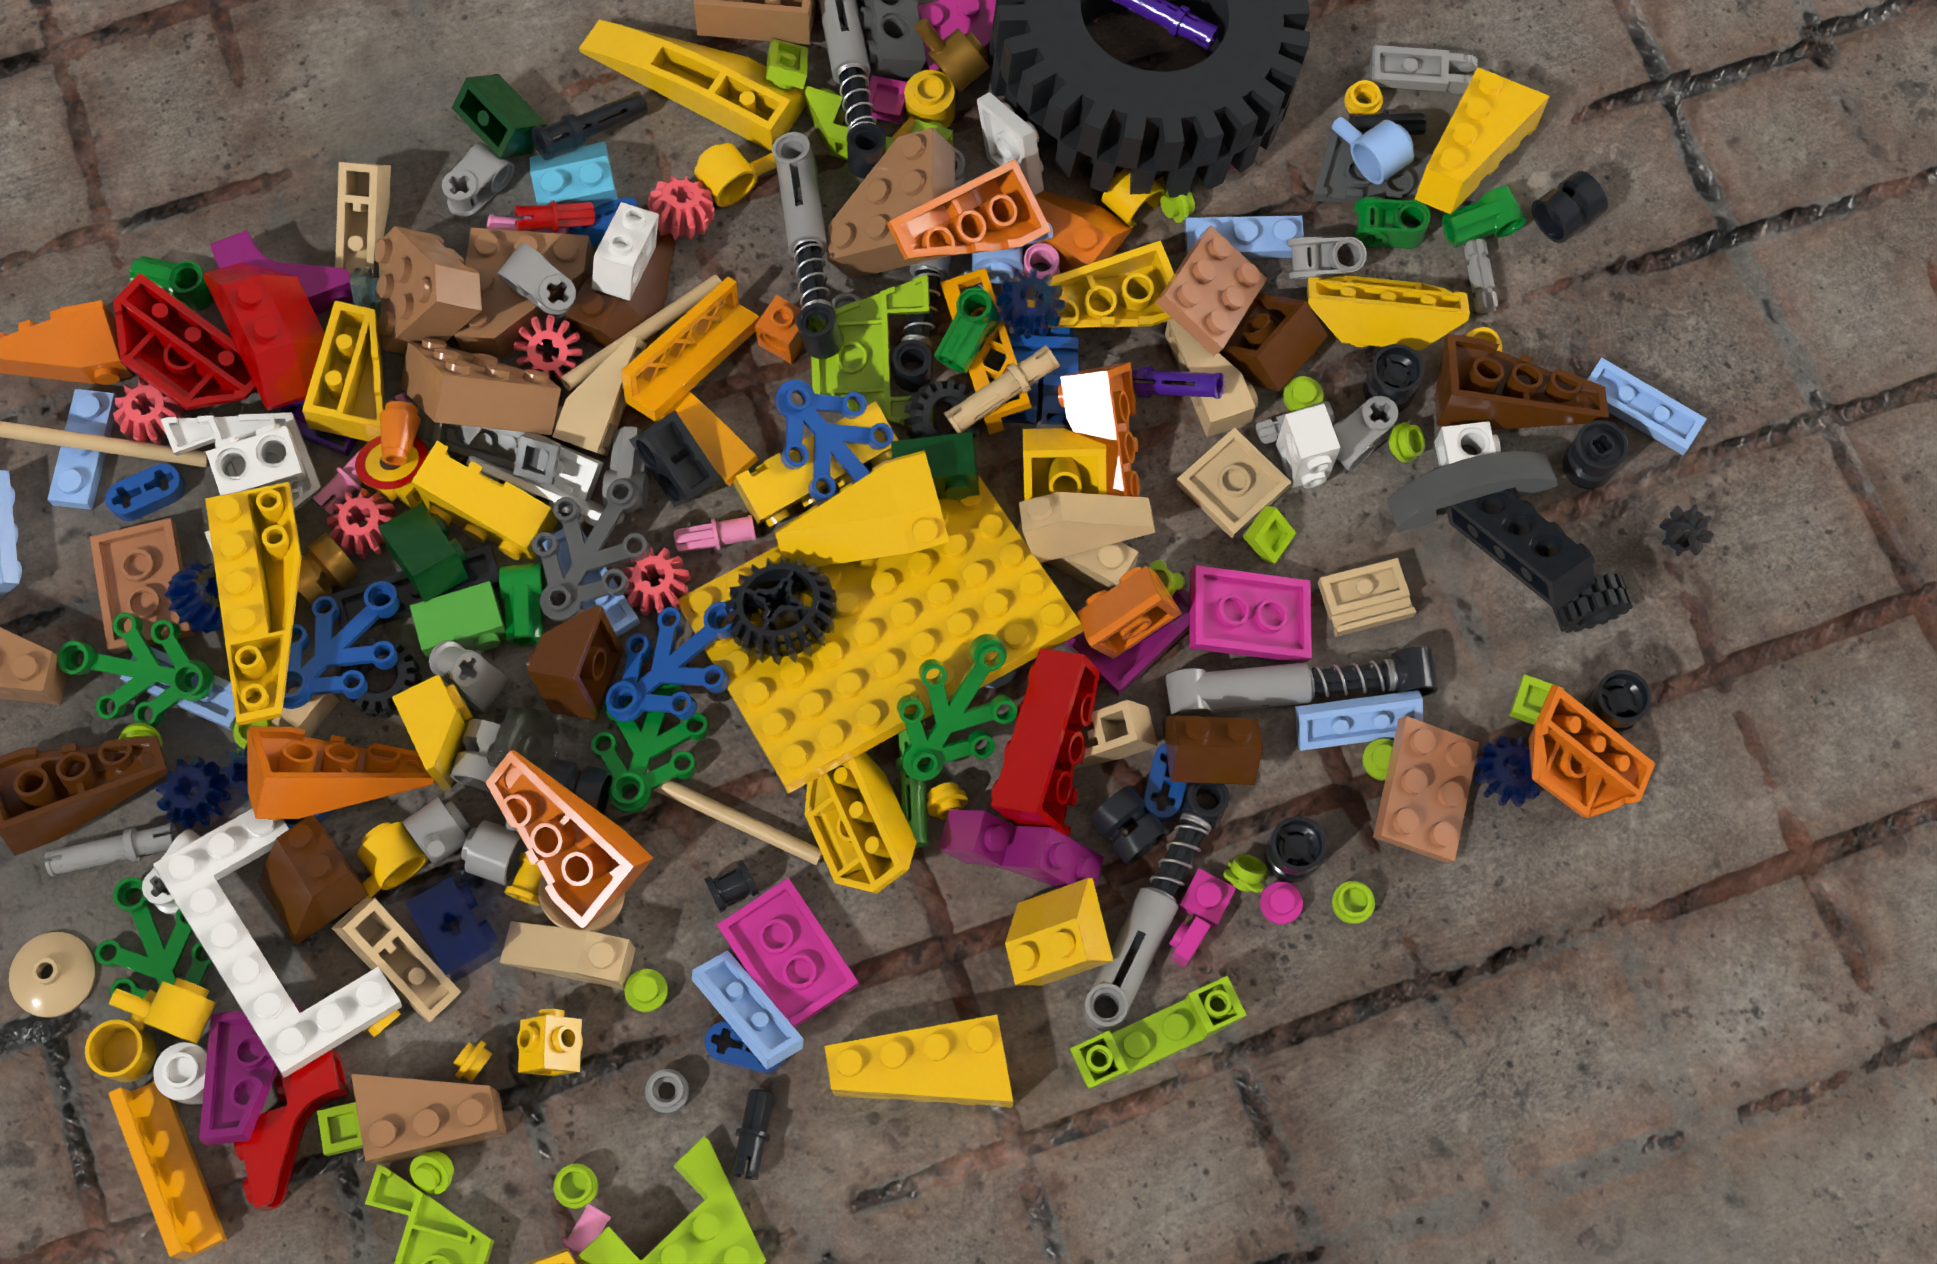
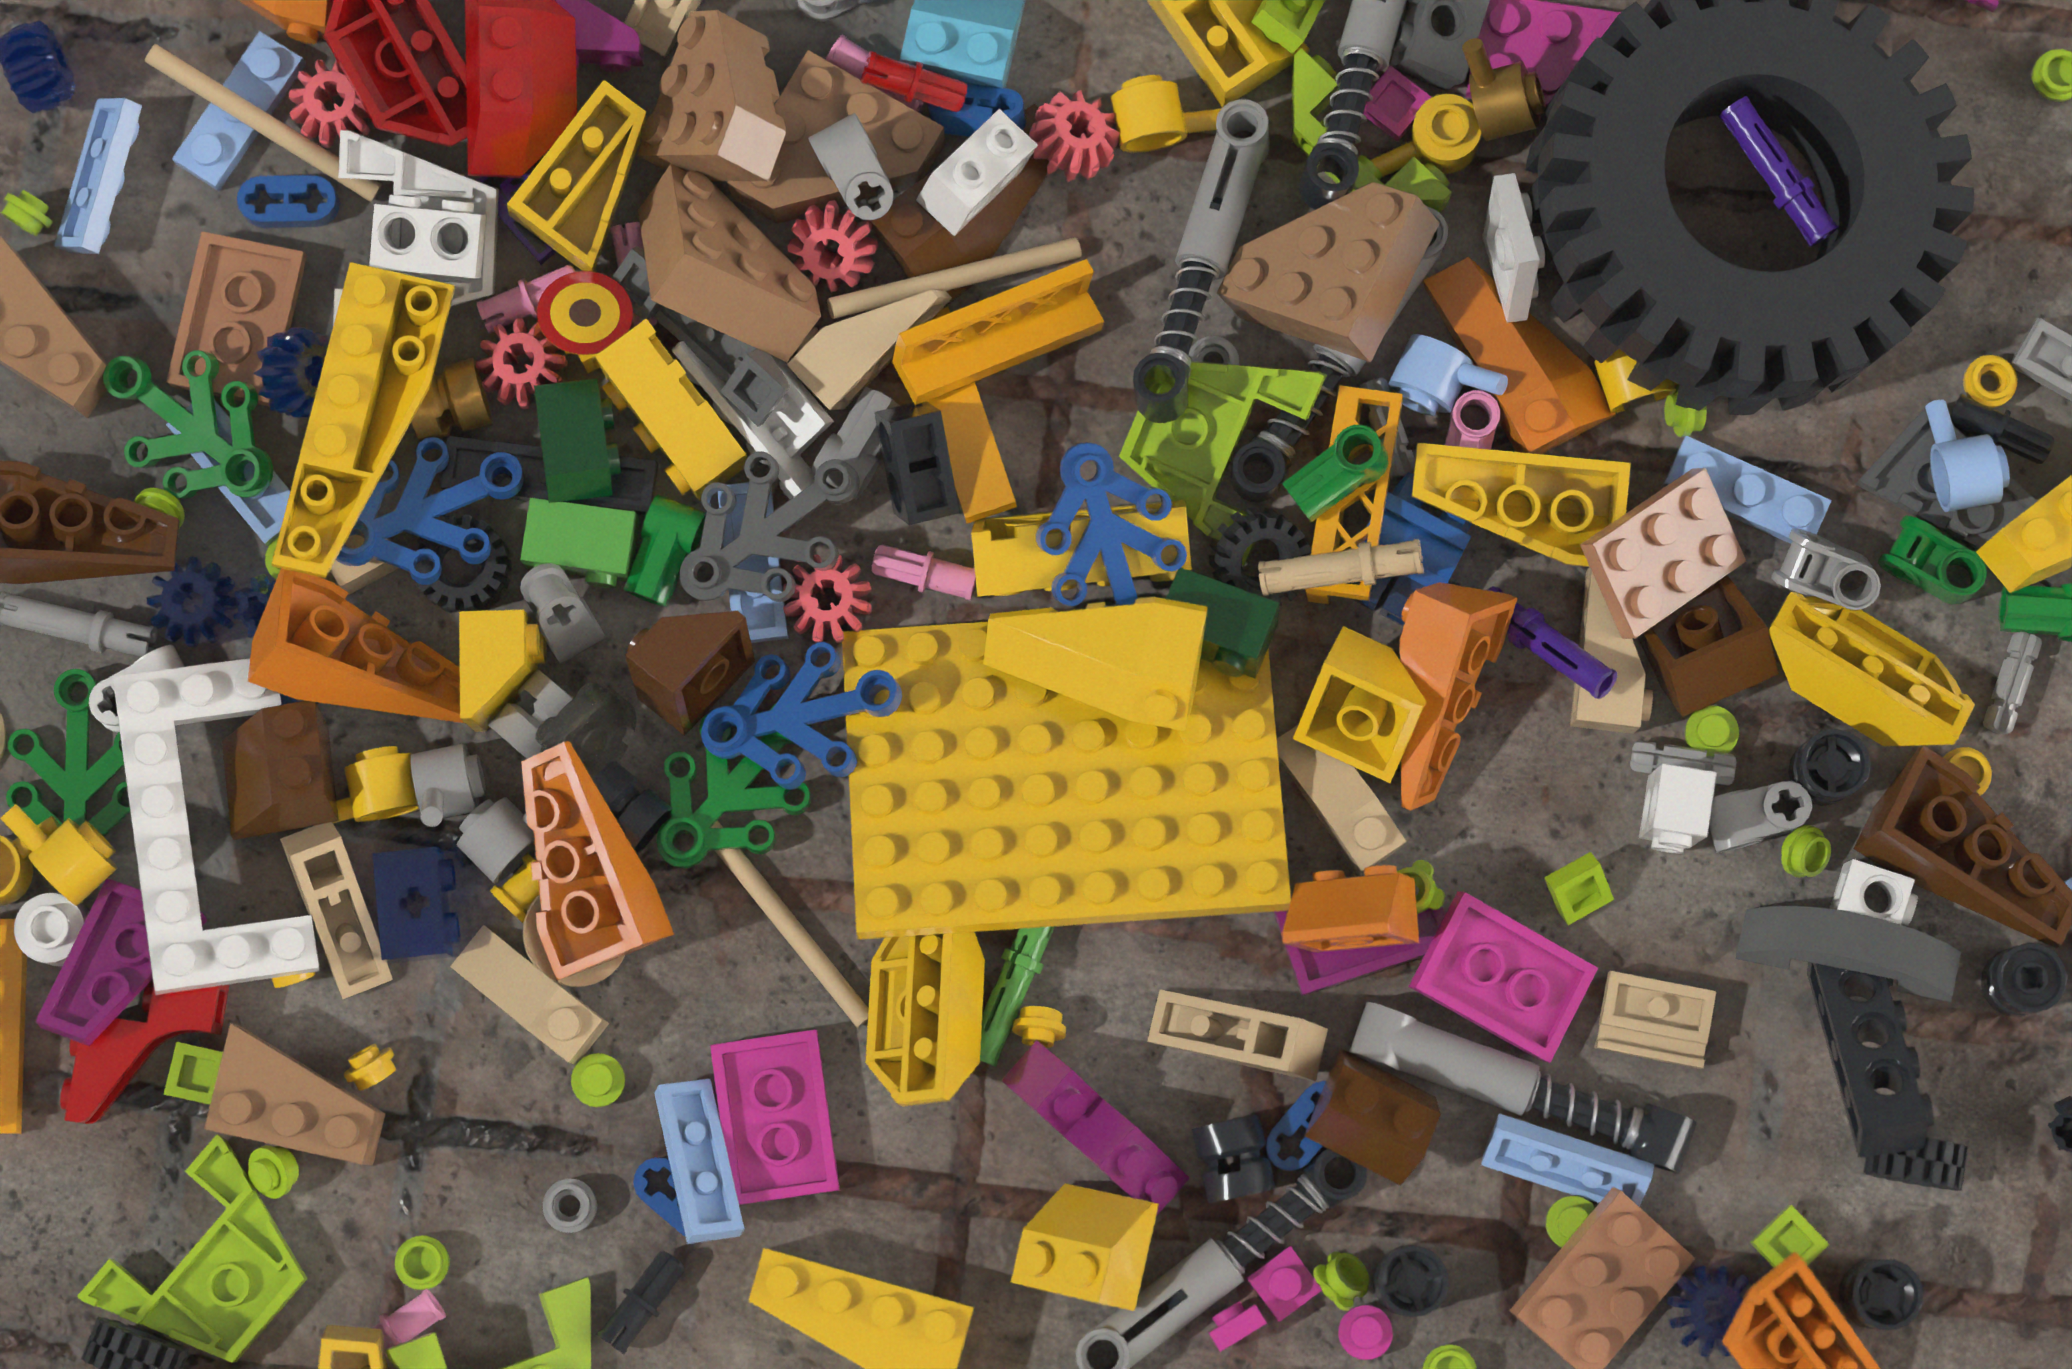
camera: 30 degrees right, 10 degrees up
clear light blue plate [349,266,380,309] -> none
orange cone [380,401,421,466] -> none
yellow brick [517,1009,583,1076] -> none
black bush [704,860,759,913] -> none
black gear [725,555,838,665] -> none
orange brick [755,295,804,364] -> none
orange wedge [886,159,1051,260] -> none
green plant [896,634,1017,781] -> none
red wedge [991,648,1100,837] -> none
clear blue gear [996,268,1066,339] -> none
tan slope [1019,492,1156,563] -> none
tan plate [1176,427,1292,539] -> none

